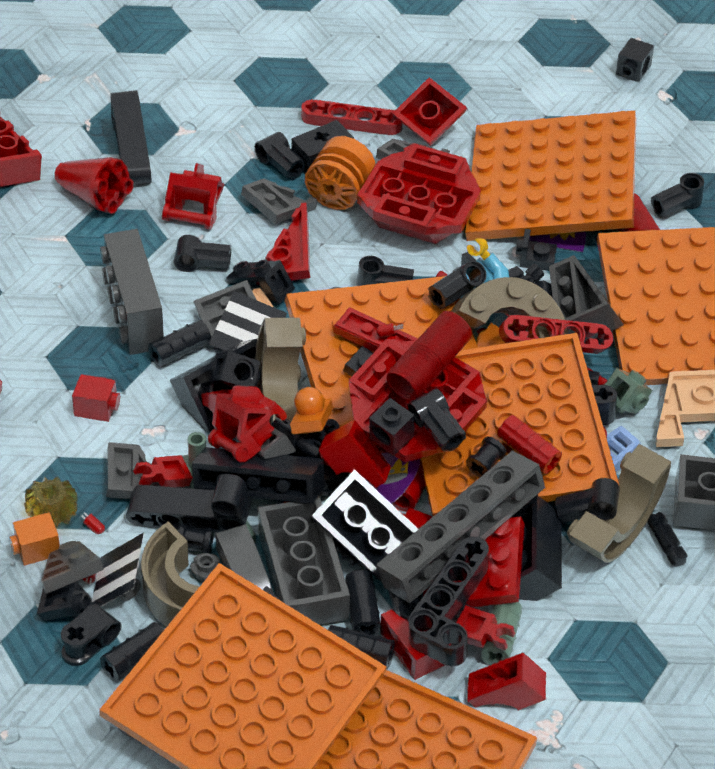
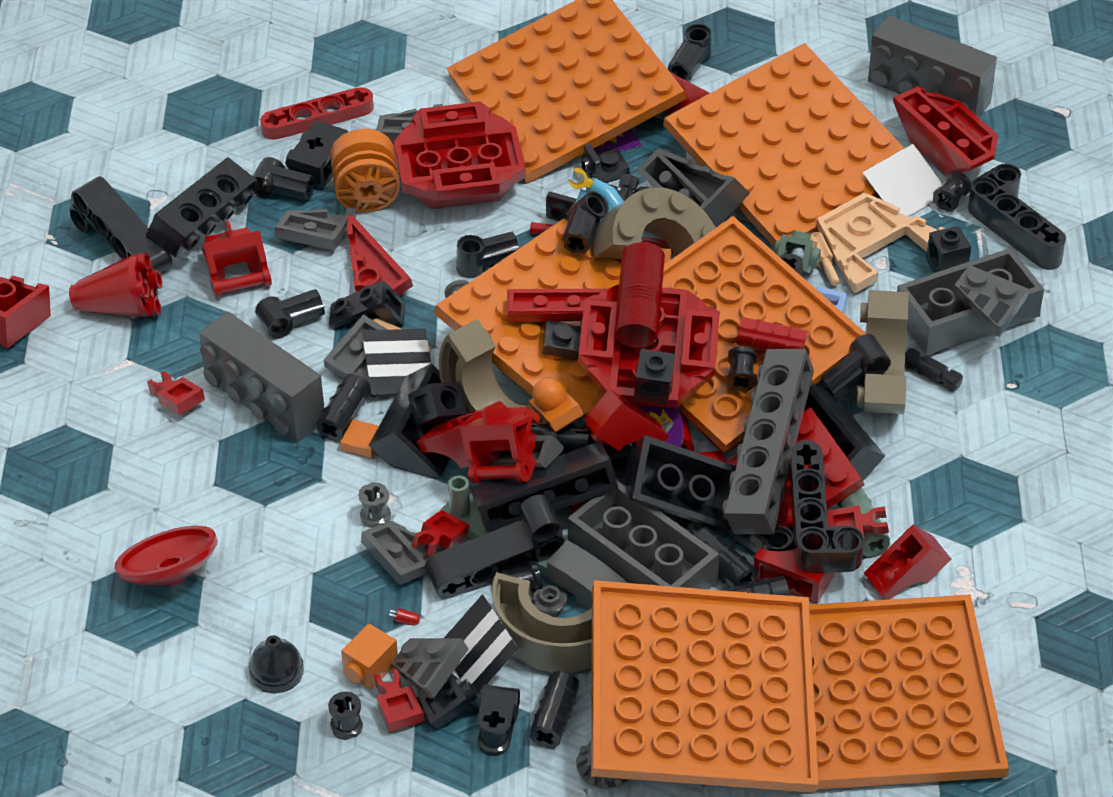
camera: 30 degrees left, 0 degrees up
clear yellow gear [24,476,78,529] -> none
red brick [72,374,121,422] -> none
red piece [377,323,403,338] -> none
red slope [392,77,468,146] -> none
black piece [407,388,466,452] -> none
red beam [499,315,613,354] -> none
none -> black brick [146,157,257,257]
none -> red plate [147,371,205,416]
none -> orange tile [340,419,379,459]
none -> dark grey bush [358,482,391,528]
none -> red plate [374,668,424,732]
none -> light nougat axle [810,232,840,286]

